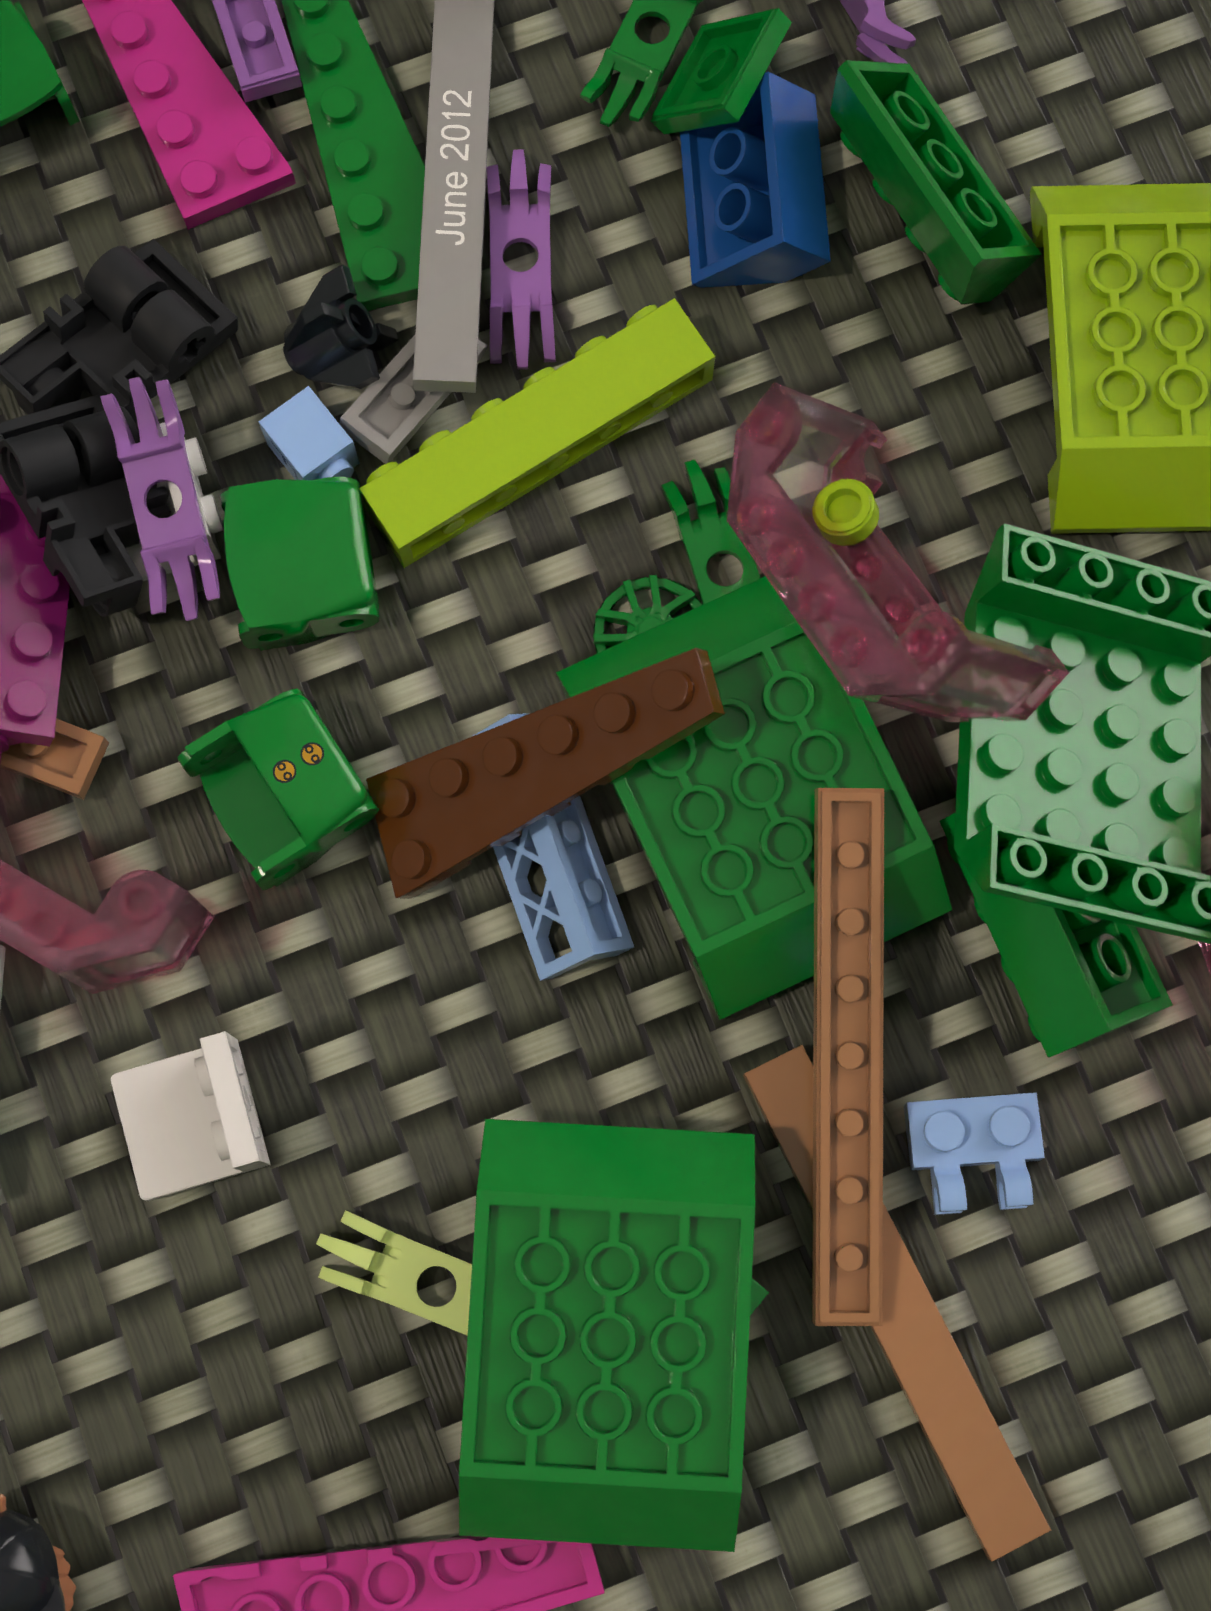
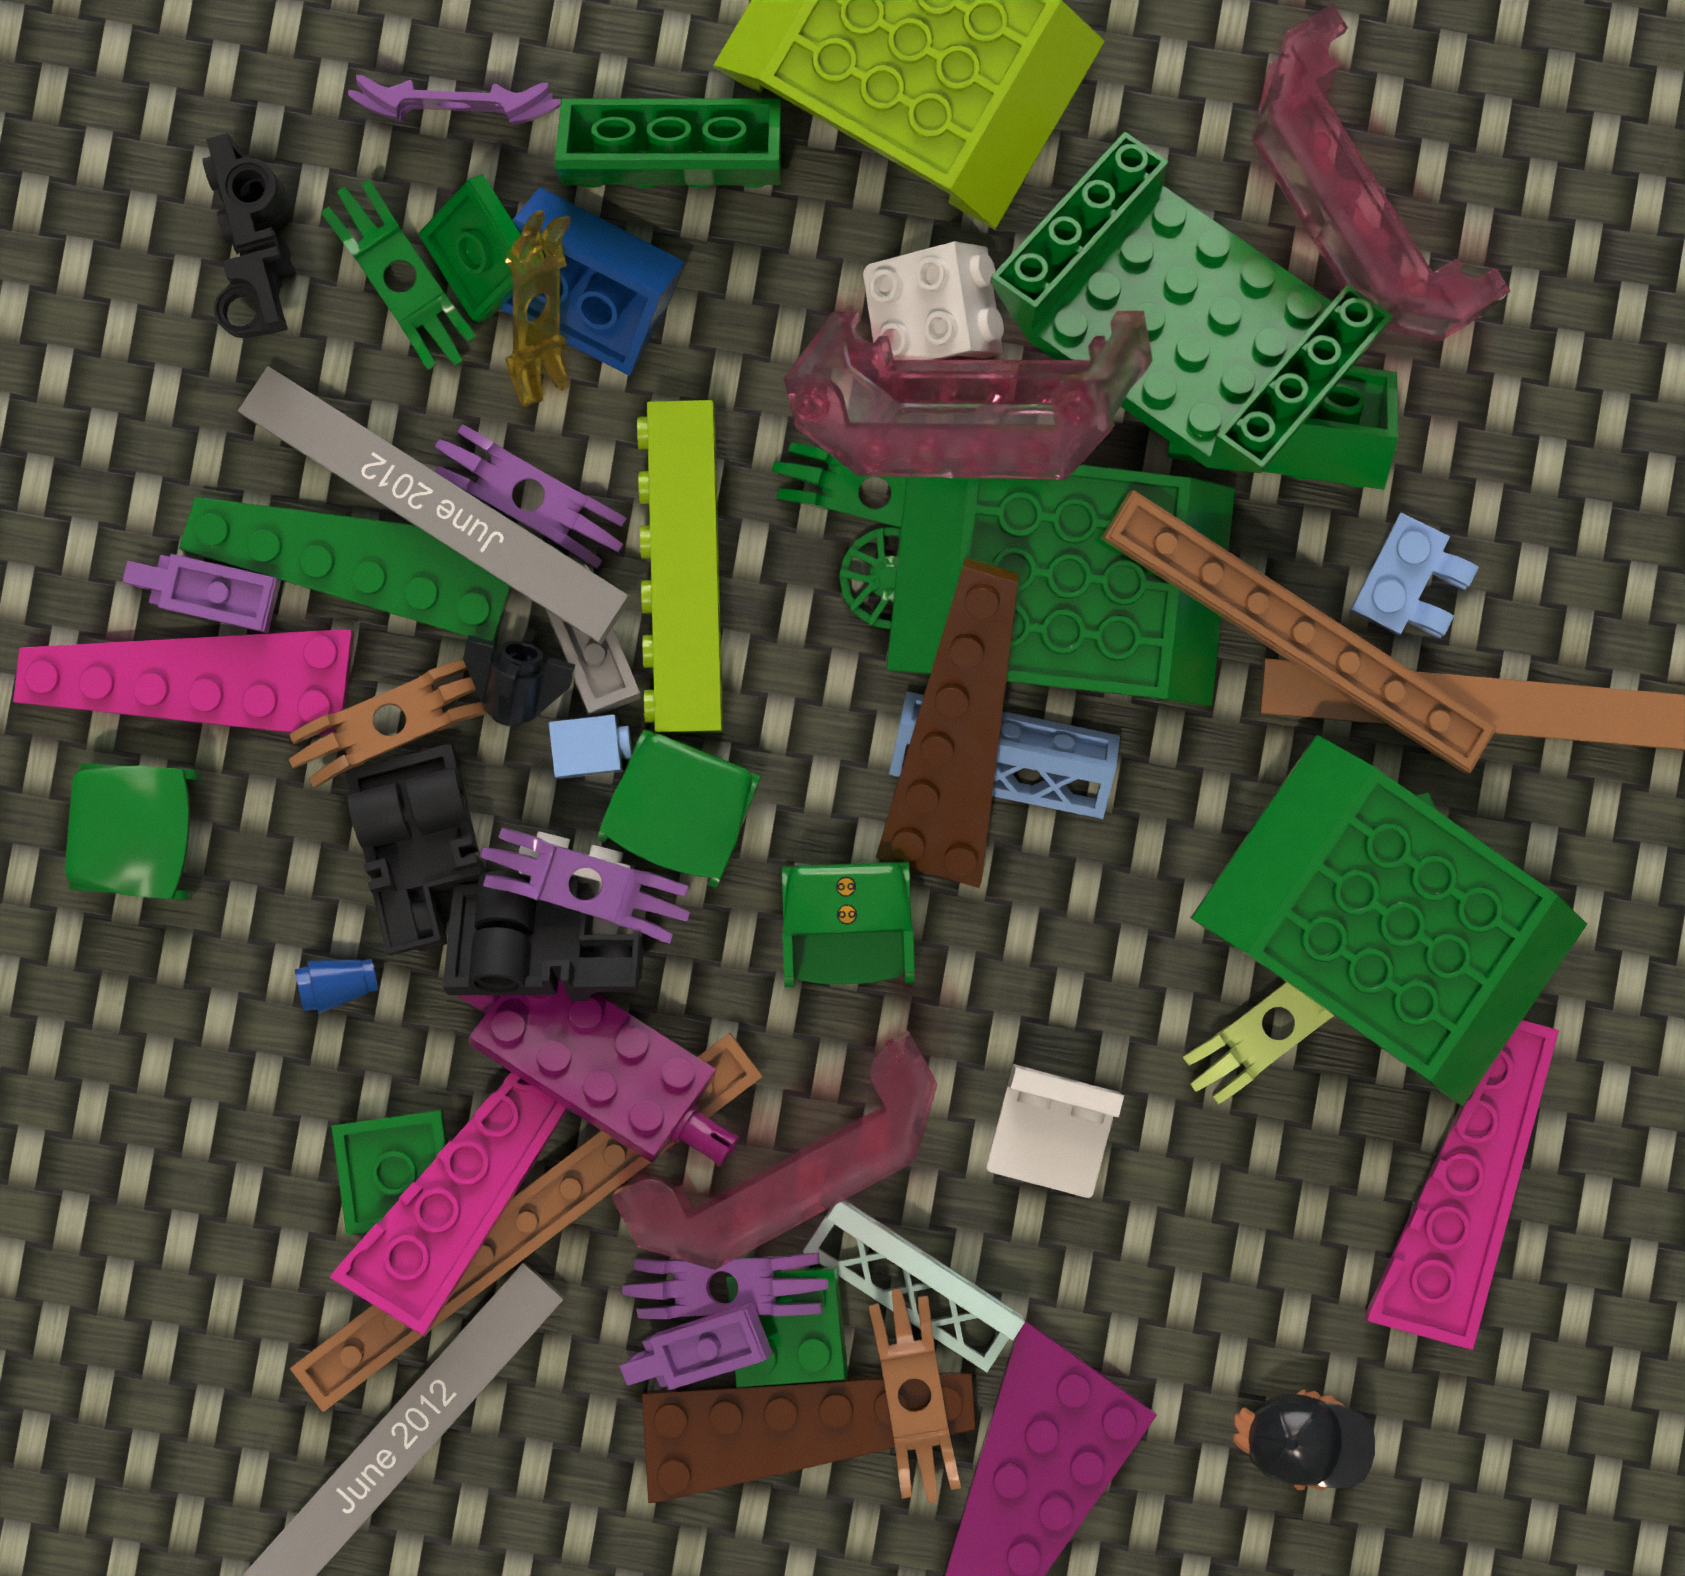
camera: 55 degrees left, 10 degrees up
lime tile [812,479,879,546] -> none
none -> medium nougat piece [289,659,487,789]
none -> clear yellow piece [505,210,571,407]
none -> white bracket [863,241,1004,371]

